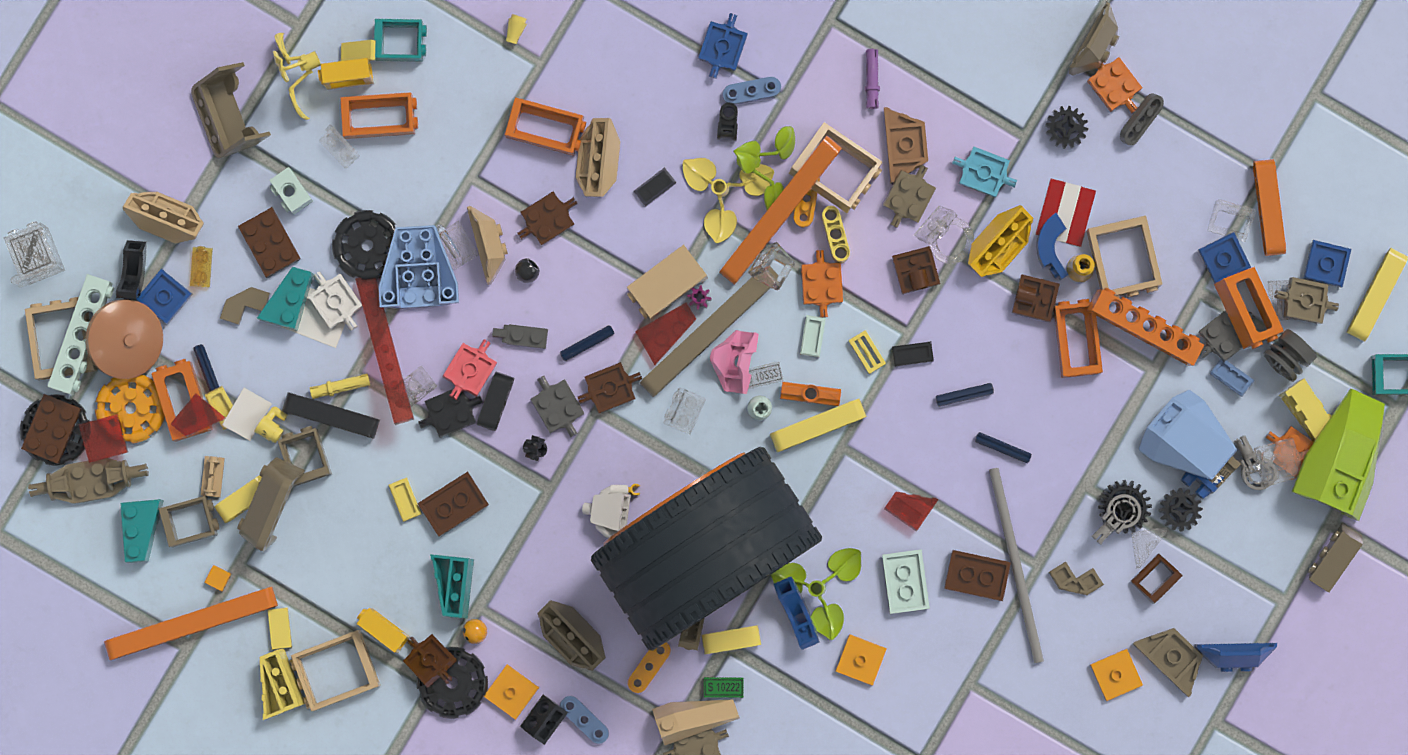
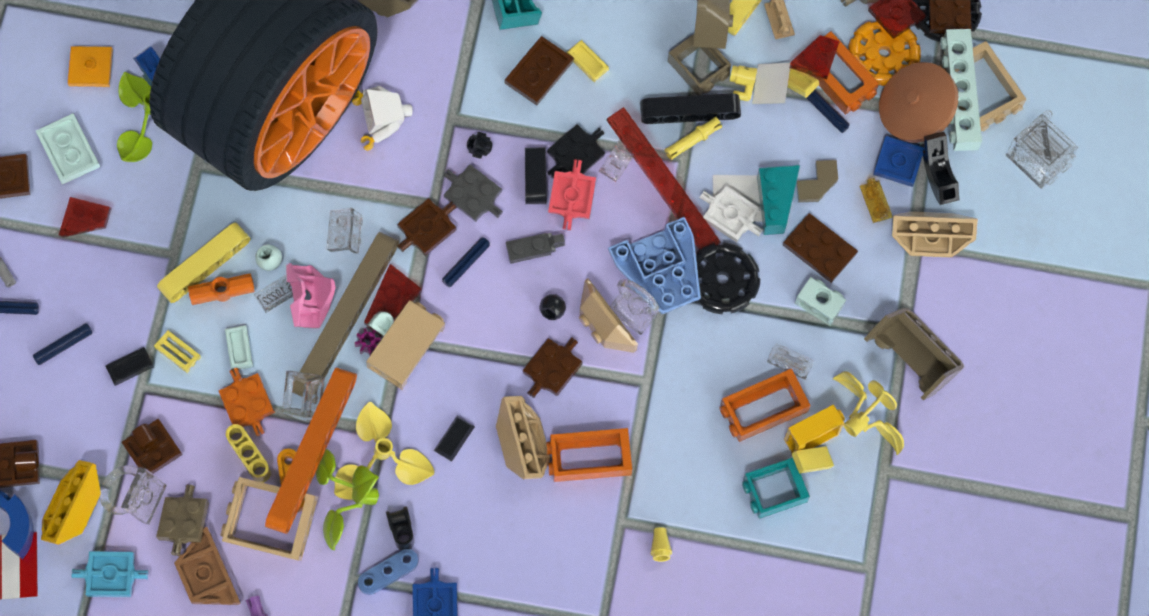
camera: 155 degrees right, 15 degrees down
none -> light aqua tile [368,311,394,336]

